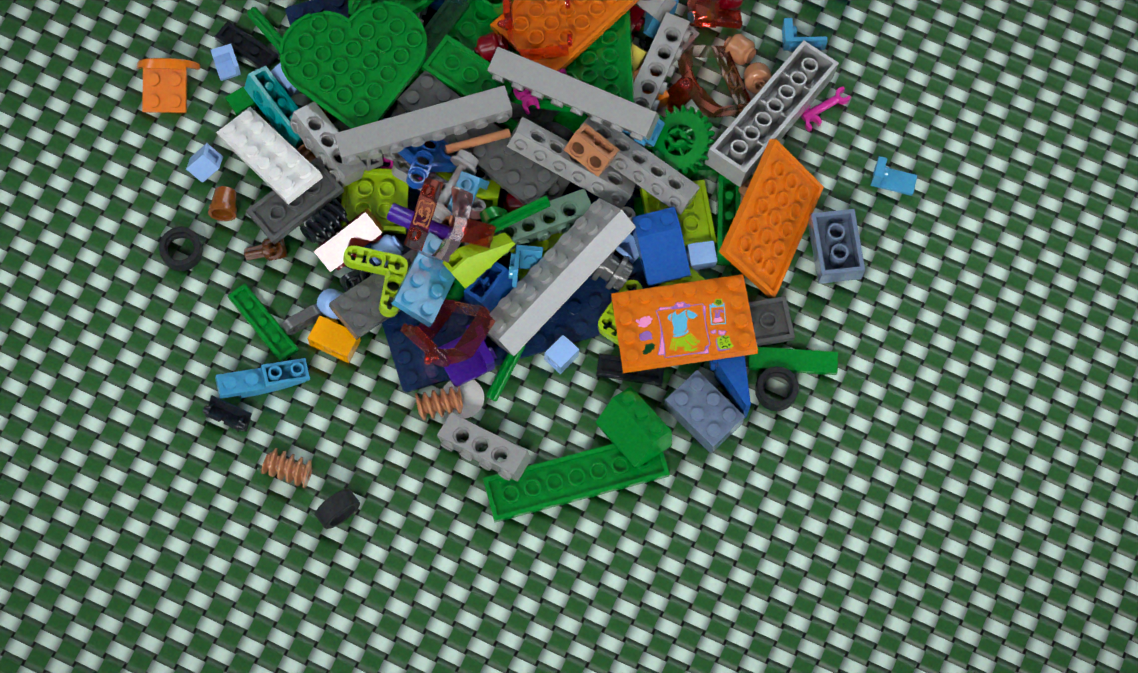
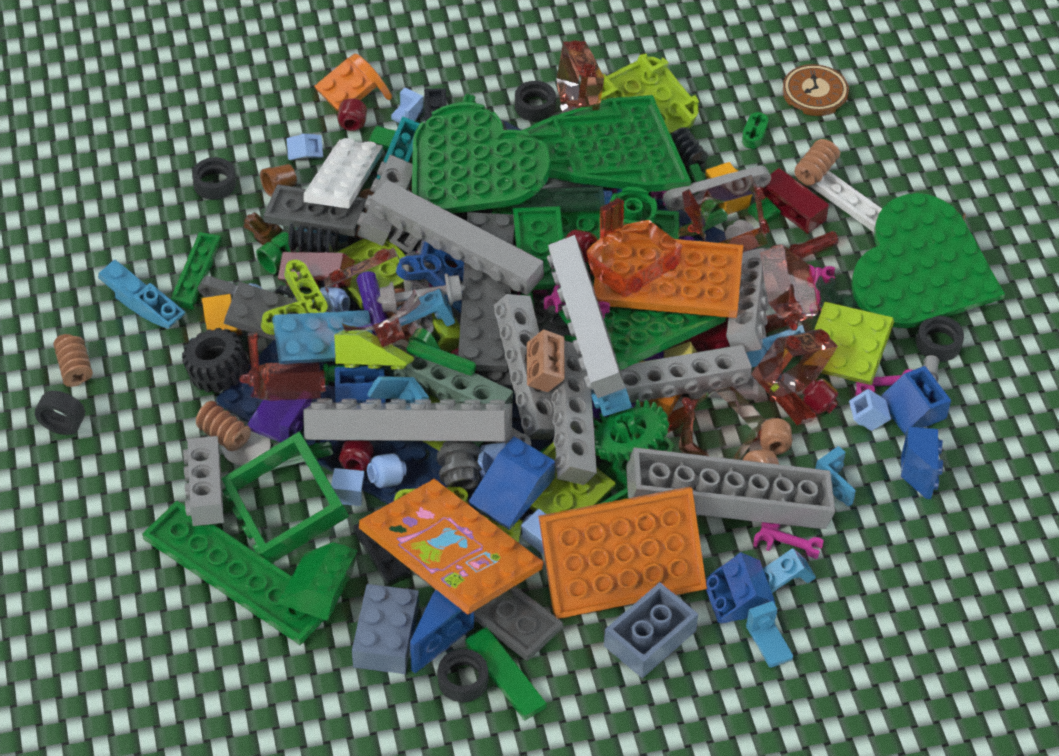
camera: 55 degrees right, 20 degrees down
black hinge [202,395,252,432] -> none
nougat bar [445,129,511,154] -> none
none -> black tyre [182,328,249,393]
none -> green window [221,431,350,563]
none -> green wheel [256,231,299,274]
none -> dark red head [337,98,367,131]
none -> dark red head [339,440,374,472]
none -> light blue head [367,453,407,488]
none -> blue slope [705,552,776,624]
none -> dark azure bracket [763,548,816,593]

